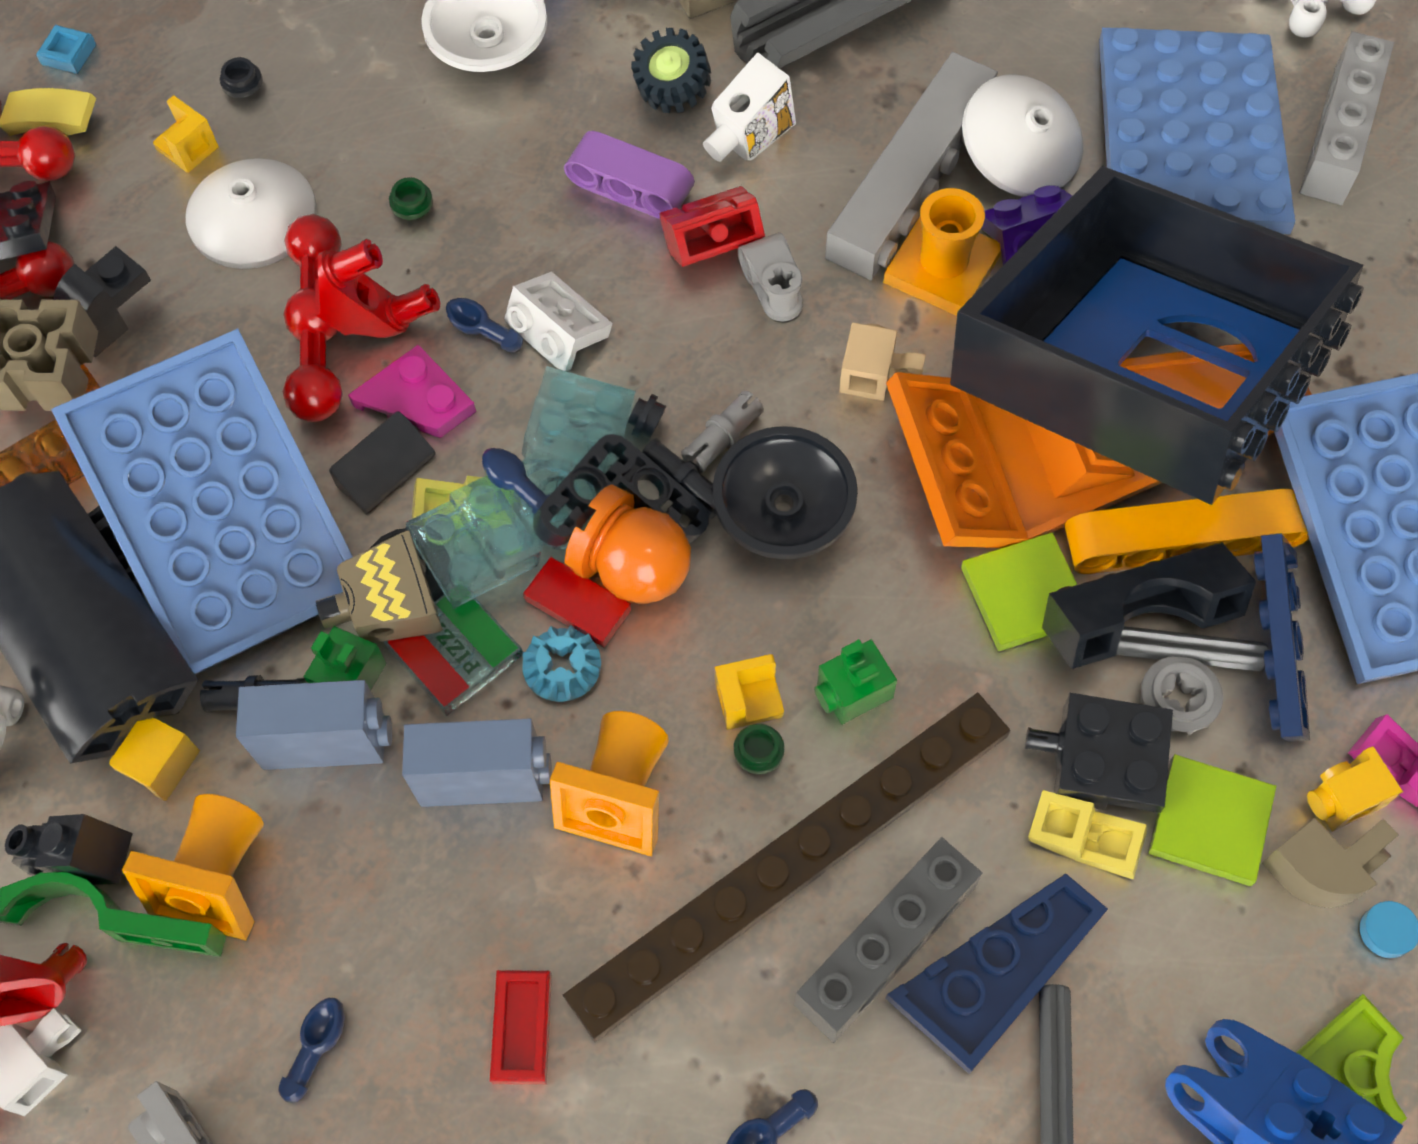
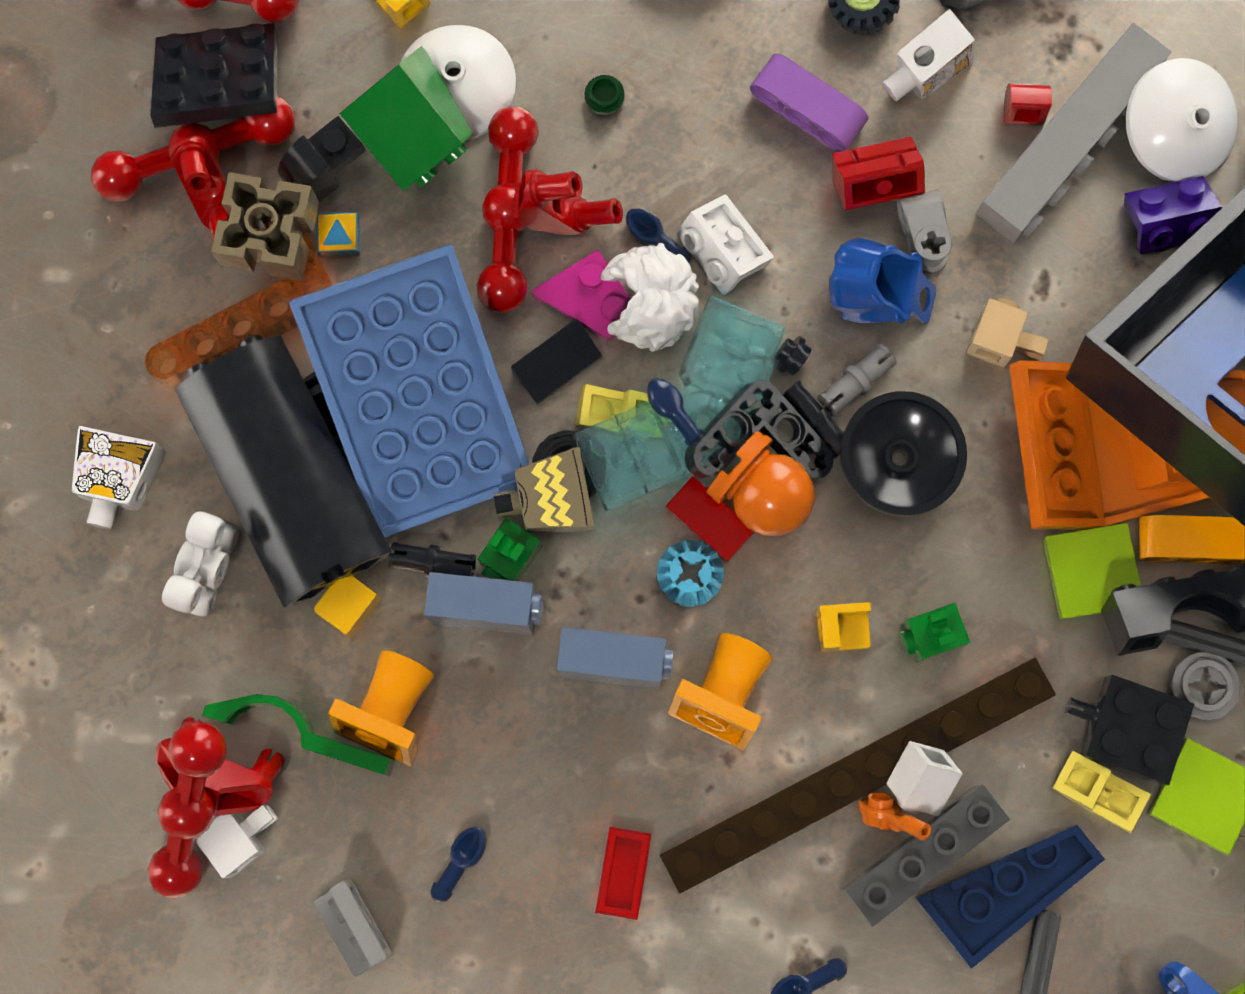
camera: 10 degrees right, 15 degrees up
black brick [5,814,133,885] -> none
tile [384,582,523,716] -> none
dark green plate [734,724,784,774] -> none
light orange plant [883,188,1001,316] -> none
none -> tile [317,212,360,257]
none -> green slope [339,46,473,191]
none -> white hair [600,243,699,352]
none -> blue piece [829,238,936,323]
none -> orange plate [858,792,931,840]
none -> white brick [886,741,963,816]
none -> red brick [1004,83,1052,125]

